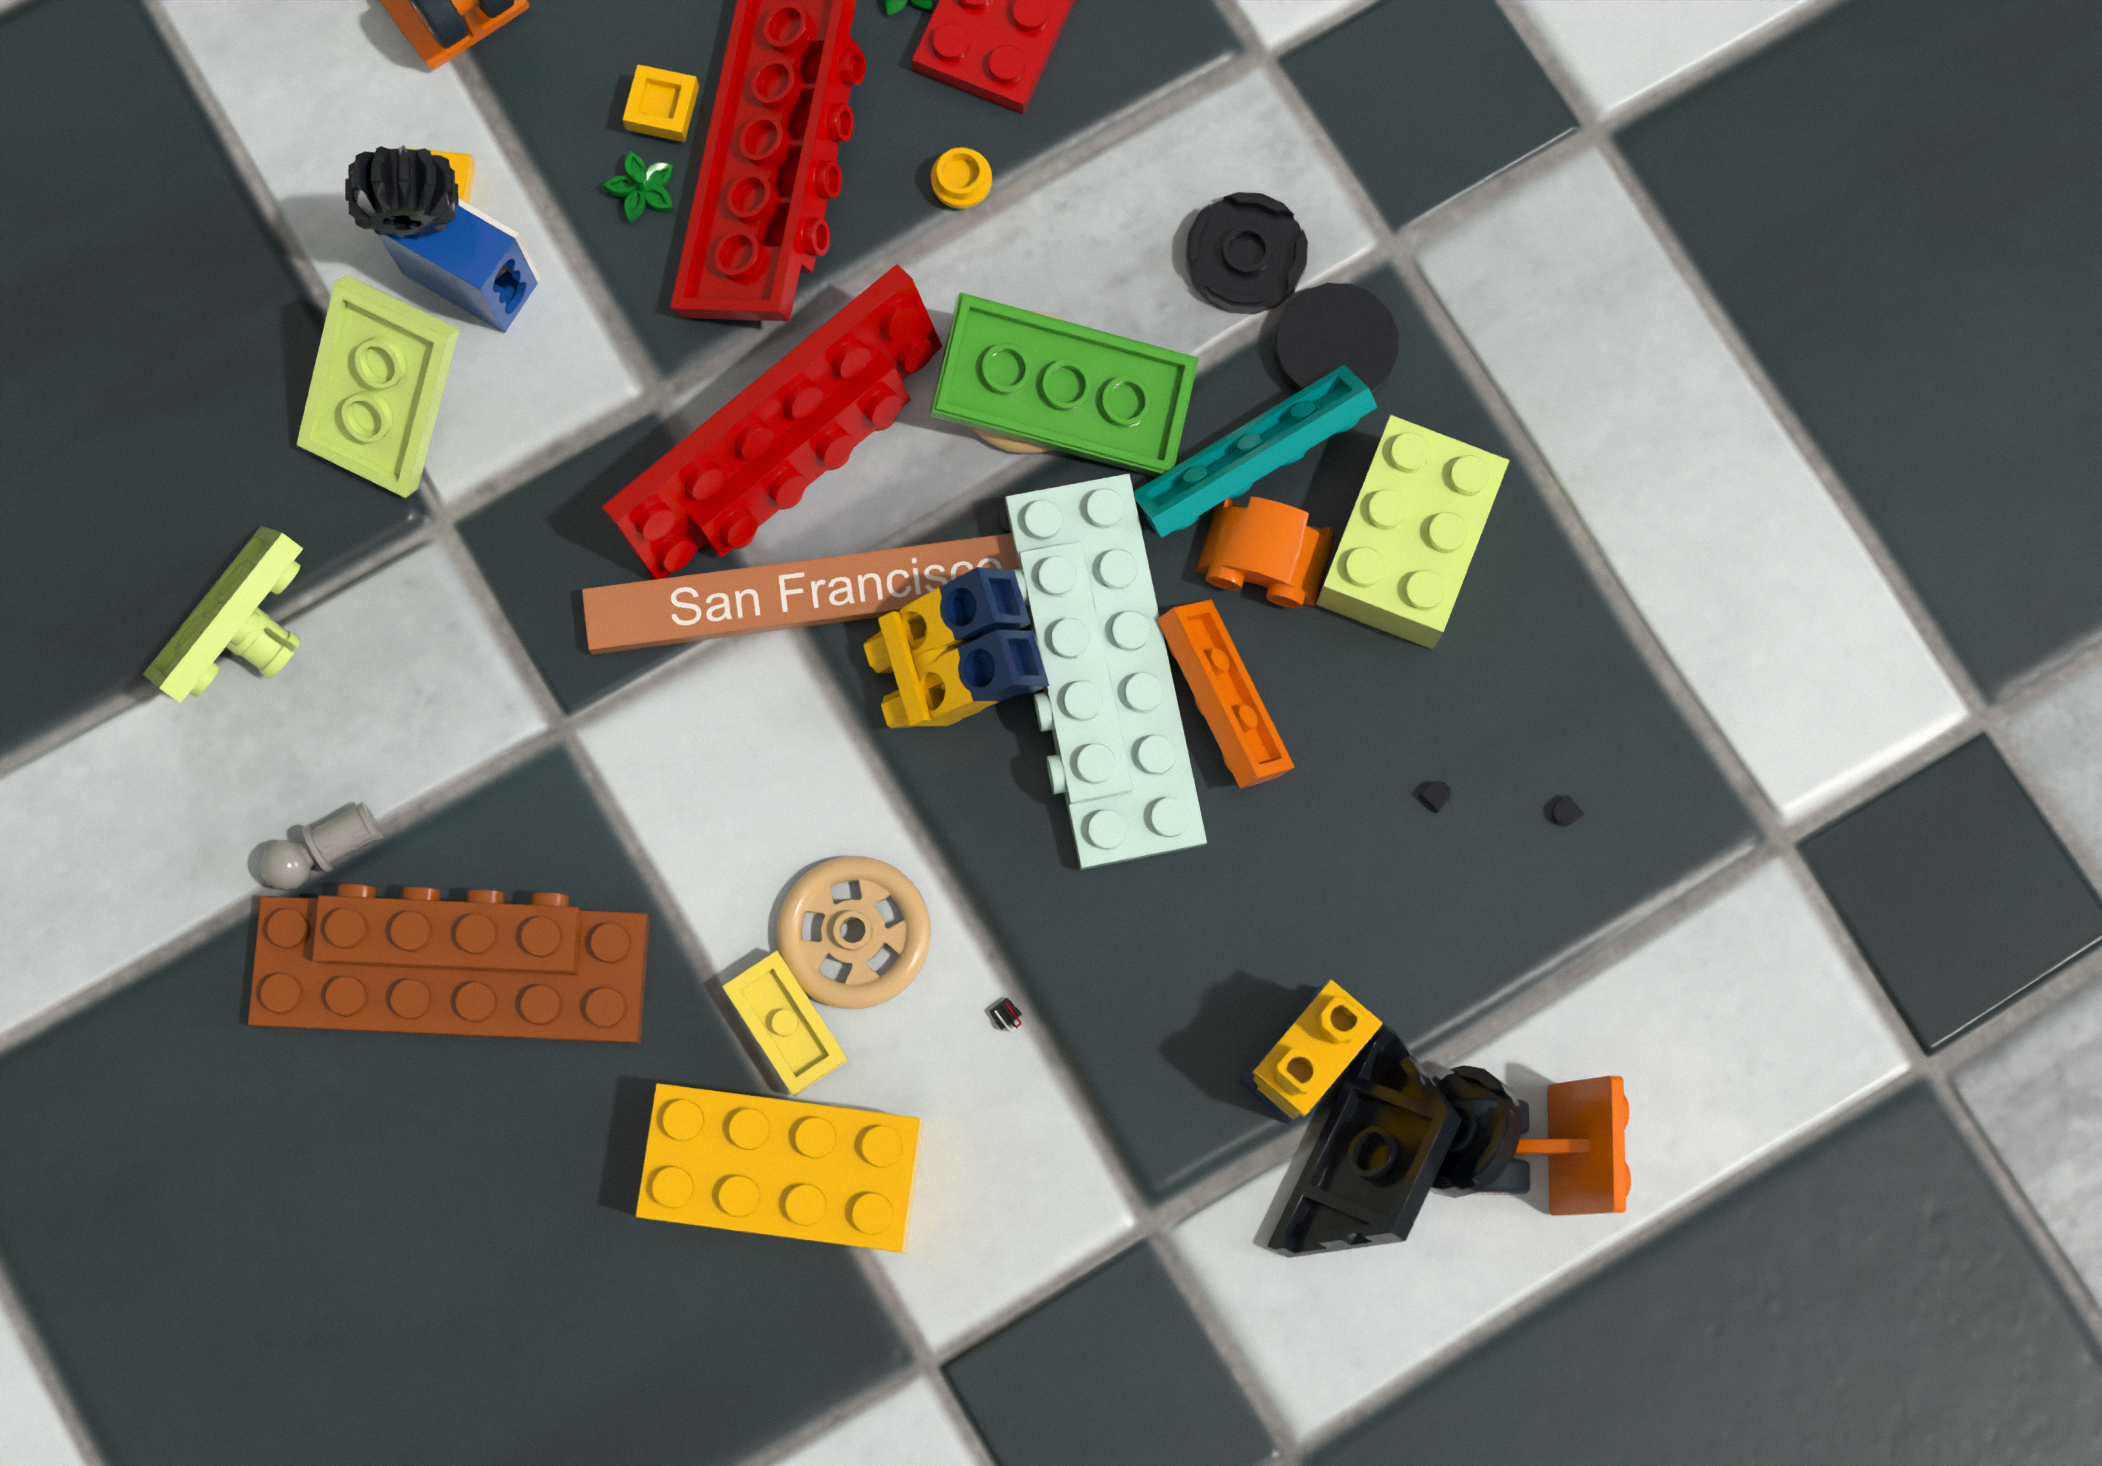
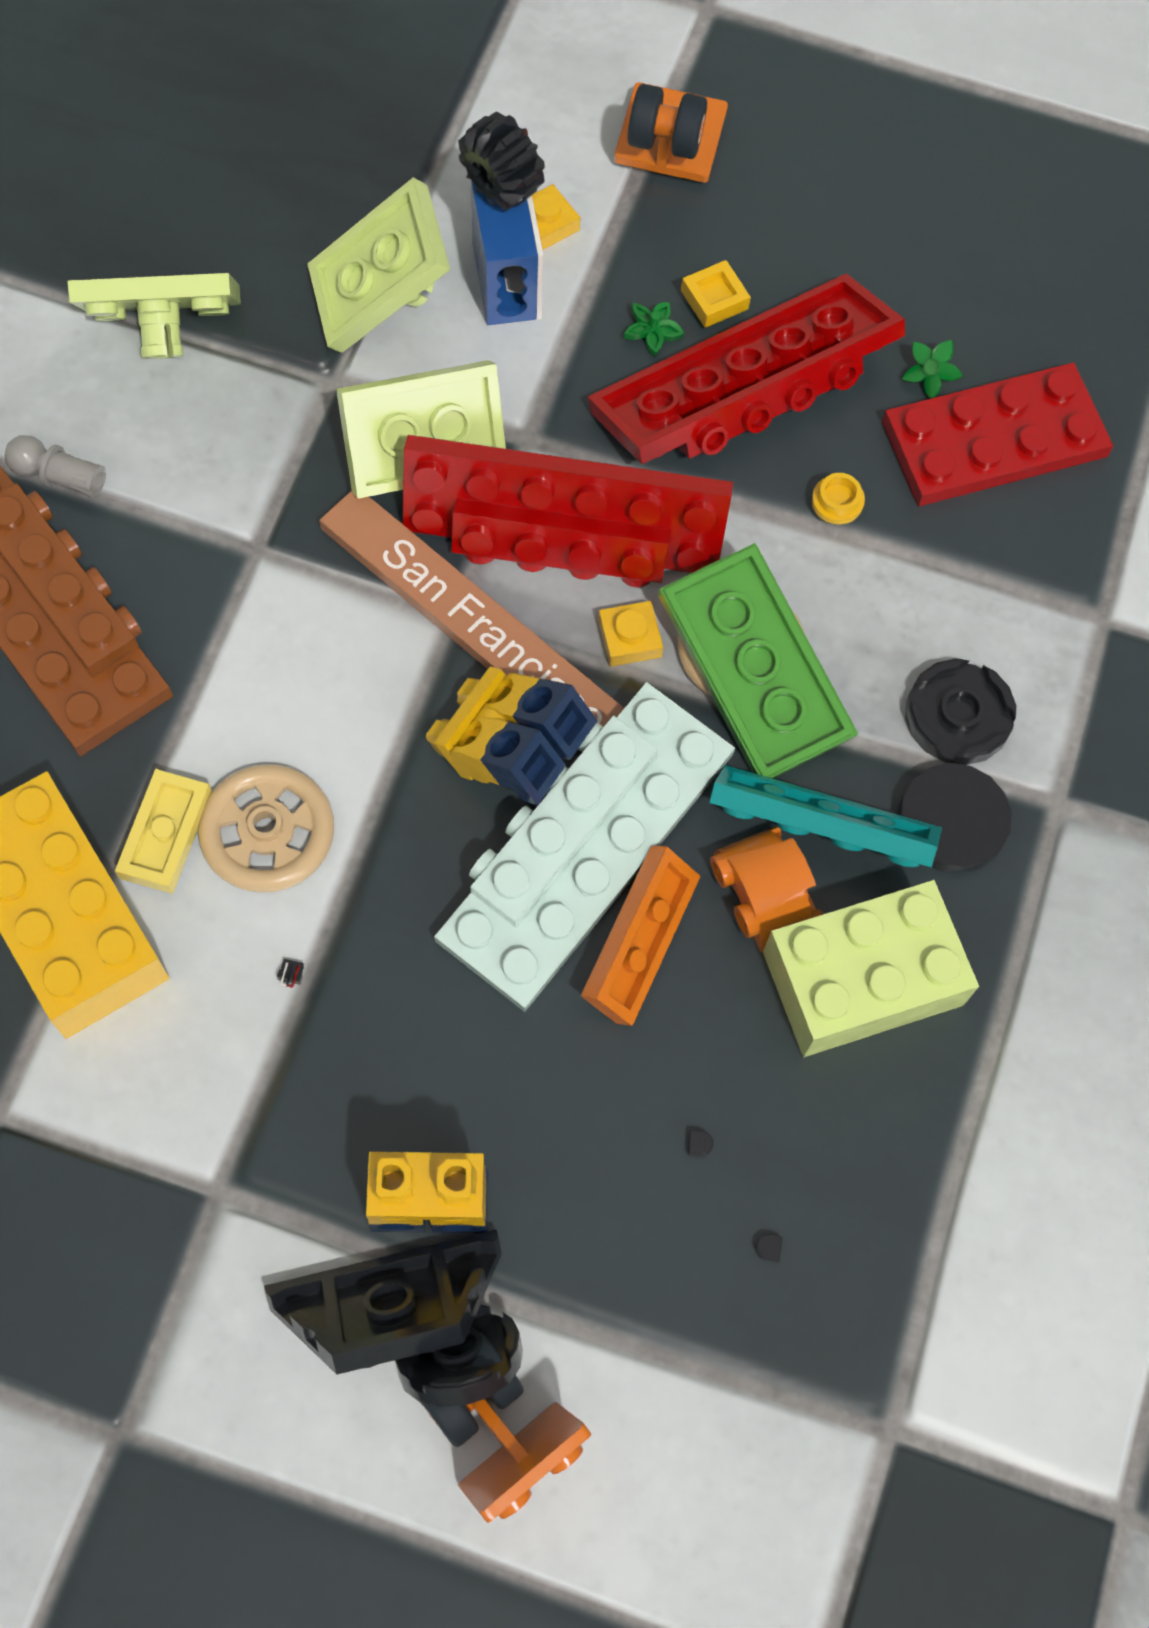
camera: 45 degrees right, 10 degrees down
none -> yellowish green plate [336,360,506,499]
none -> yellow plate [598,601,664,667]

